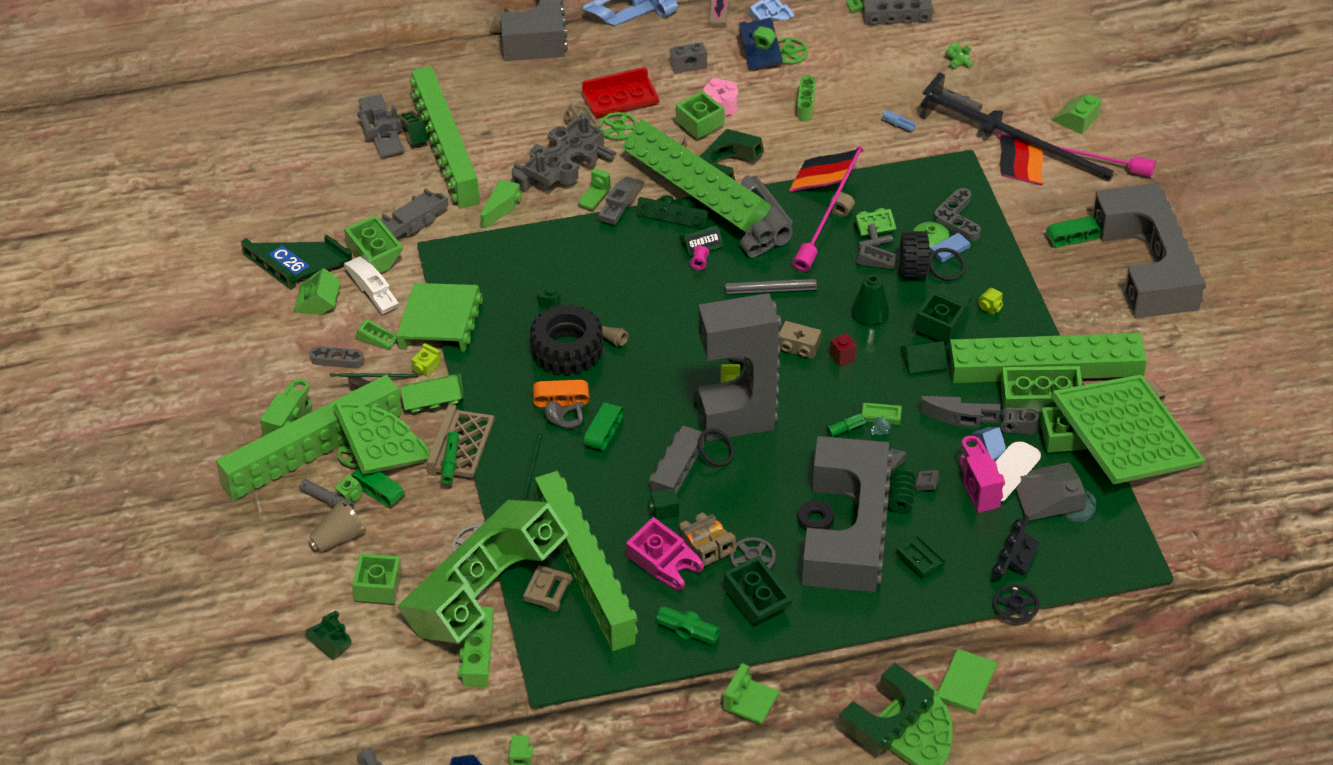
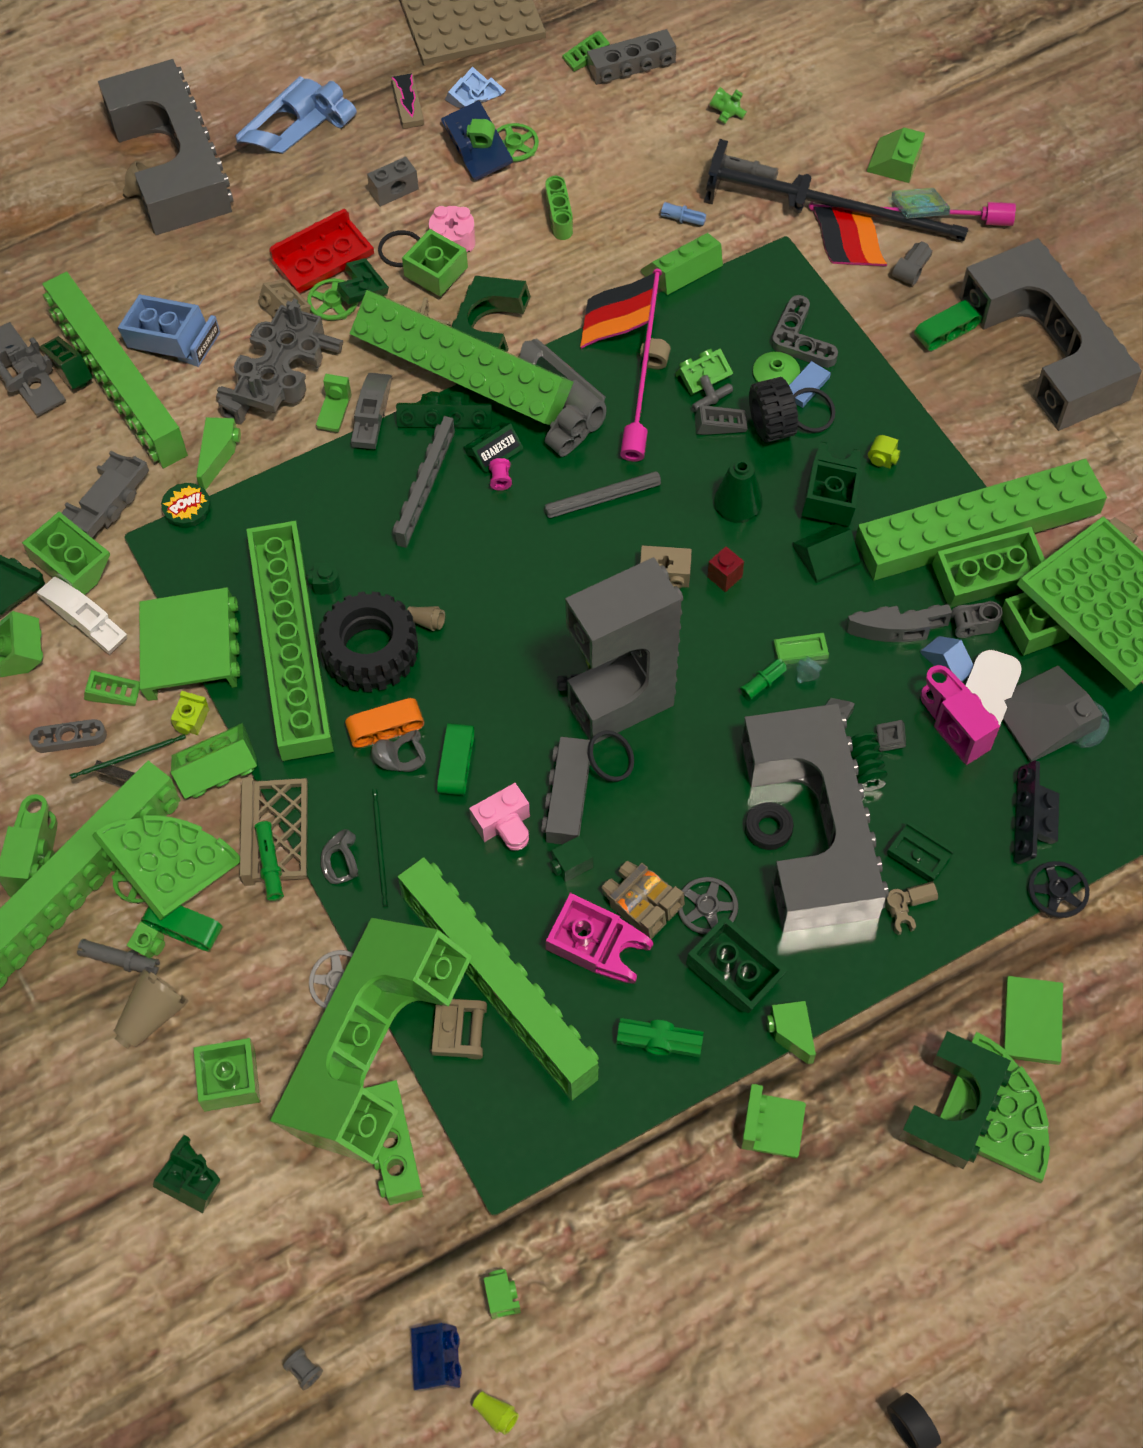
camera: 15 degrees left, 15 degrees up
none -> medium blue brick [118,294,206,359]
none -> tile [161,483,211,528]
none -> medium blue panel [177,315,220,367]
none -> bright green brick [247,521,334,761]
none -> dark grey piece [321,829,359,884]
none -> dark green plate [337,258,389,305]
none -> black piece [378,230,420,267]
none -> dark grey plate [393,416,455,548]
none -> bright pink brick [469,783,530,850]
none -> bright green slope [641,233,723,295]
none -> bright green slope [766,1001,816,1064]
none -> dark tan bar [885,882,938,935]
none -> clear light blue tile [891,188,950,218]
none -> dark grey piece [892,241,933,286]

